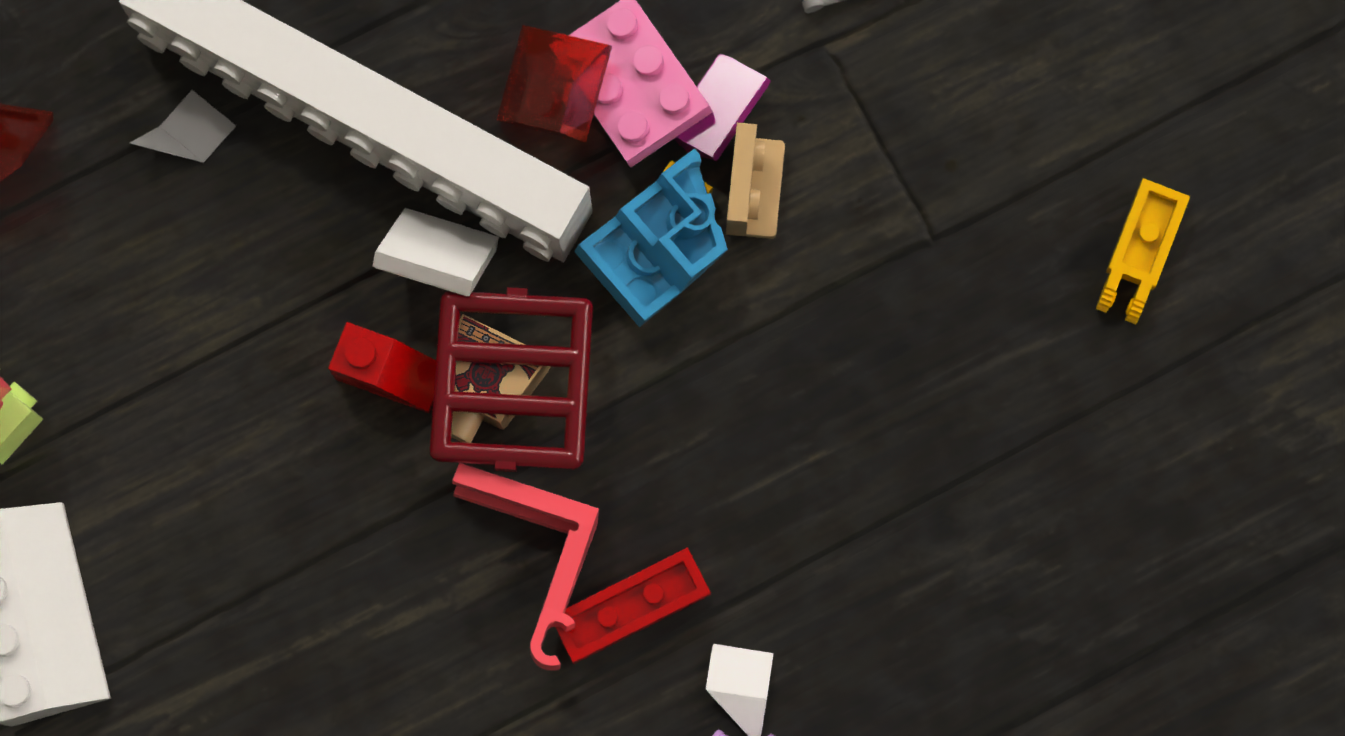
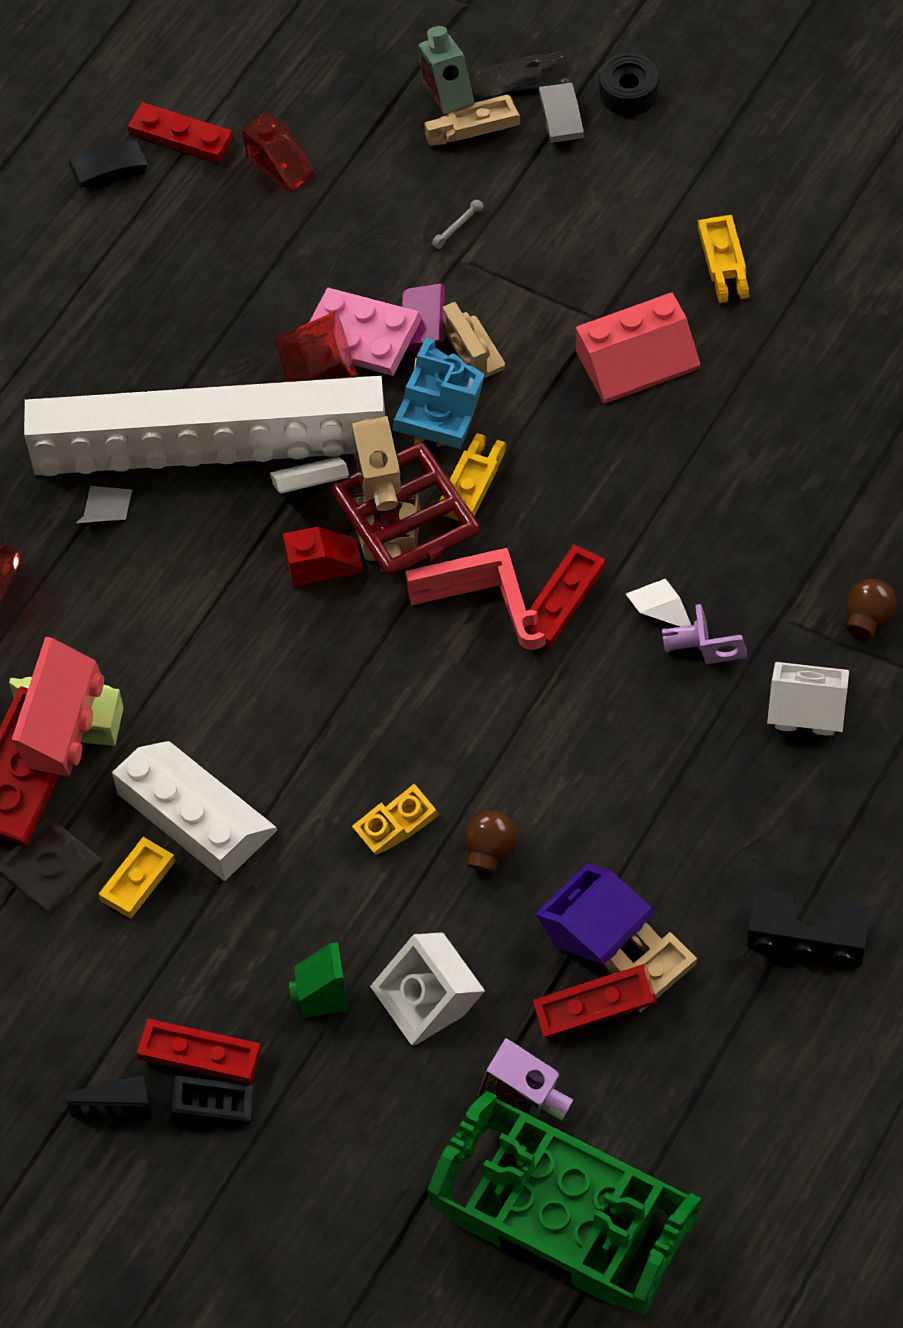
camera: 30 degrees left, 20 degrees down
none -> tan torso [352,416,401,511]
none -> yellow hinge [439,433,506,521]
none -> coral slope [576,292,701,404]

